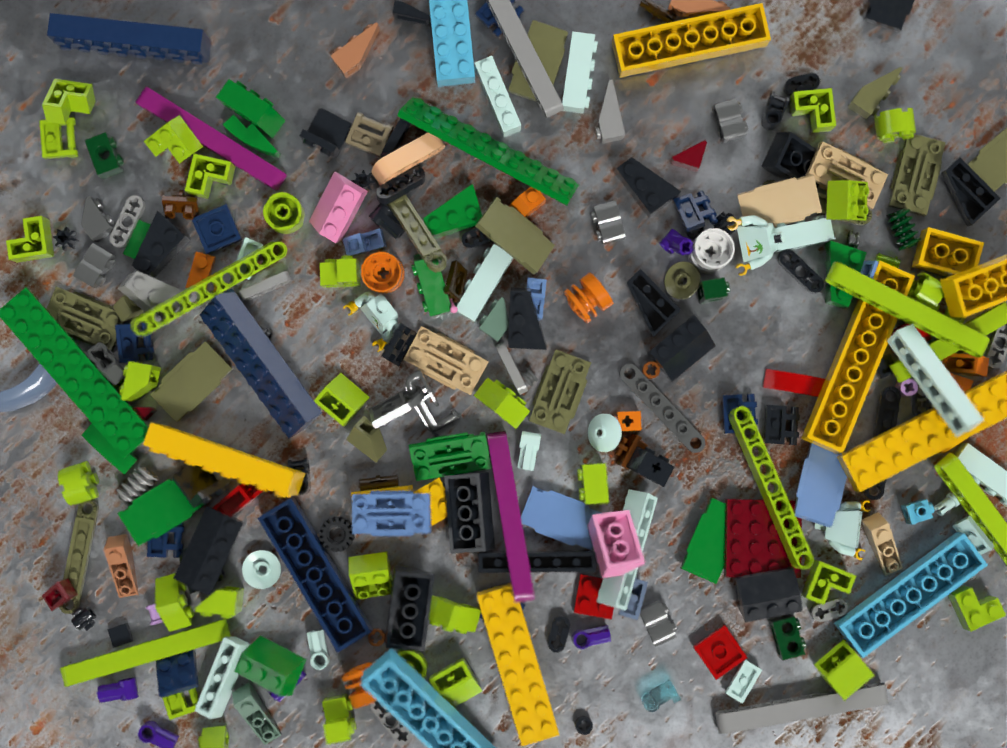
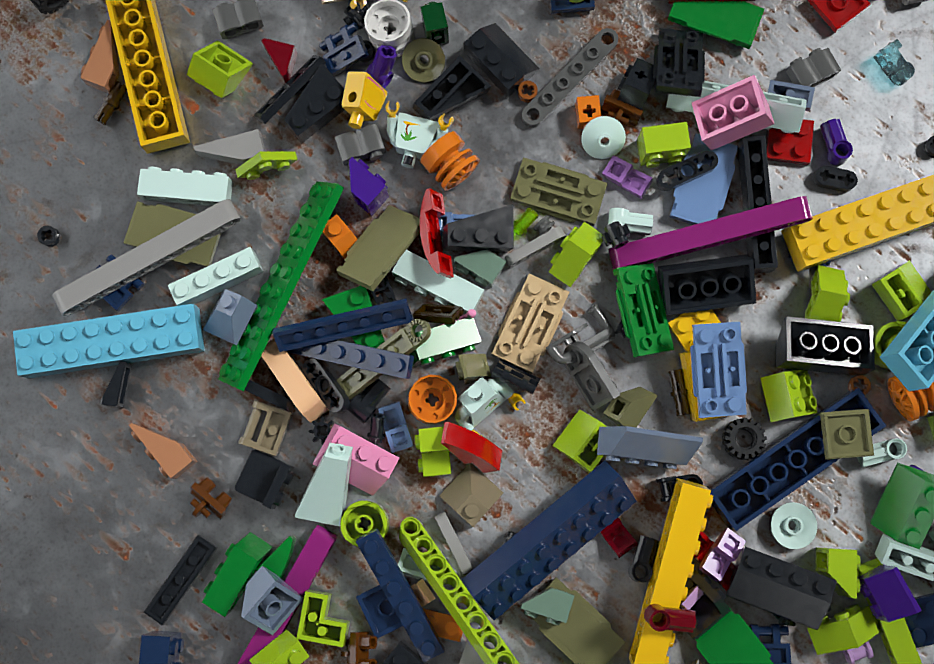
camera: 90 degrees left, 5 degrees down
none -> black tile [144,535,218,625]
none -> lime slope [187,40,253,98]
none -> reddish brown hips [190,477,232,520]
none -> sand blue slope [203,289,257,345]
none -> lime plate [235,151,298,180]
none -> sand blue slope [241,566,304,635]
none -> black tile [254,55,326,124]
none -> dark blue plate [272,298,413,352]
none -> plate [288,339,414,379]
none -> light aqua slope [295,443,353,526]
none -> yellow torso [342,72,388,129]
none -> dark purple slope [349,157,389,216]
none -> dark blue plate [355,529,445,662]
none -> black pin [367,413,385,444]
none -> light aqua torso [385,101,454,168]
none -> light nougat tile [410,579,435,607]
none -> red slope [420,188,454,279]
none -> dark tan slope [440,463,503,527]
none -> red slope [441,422,502,473]
none -> olive slope [455,354,491,385]
none -> clear neon green pin [514,207,538,236]
none -> sand green slope [520,587,574,625]
none -> sand blue slope [597,426,703,469]
none -> dark red slope [600,518,638,558]
none -> medium lavender slope [602,155,653,199]
none -> black gear [602,221,631,249]
none -> black piece [628,535,660,583]
none -> dark red piece [644,604,696,633]
none -> black piece [653,28,705,97]
none -> black beam [656,150,718,191]
none -> lavender tile [680,587,703,610]
none -> medium lavender slope [698,528,746,582]
none -> olive tile [820,409,874,460]
none -> dark purple slope [857,565,922,622]

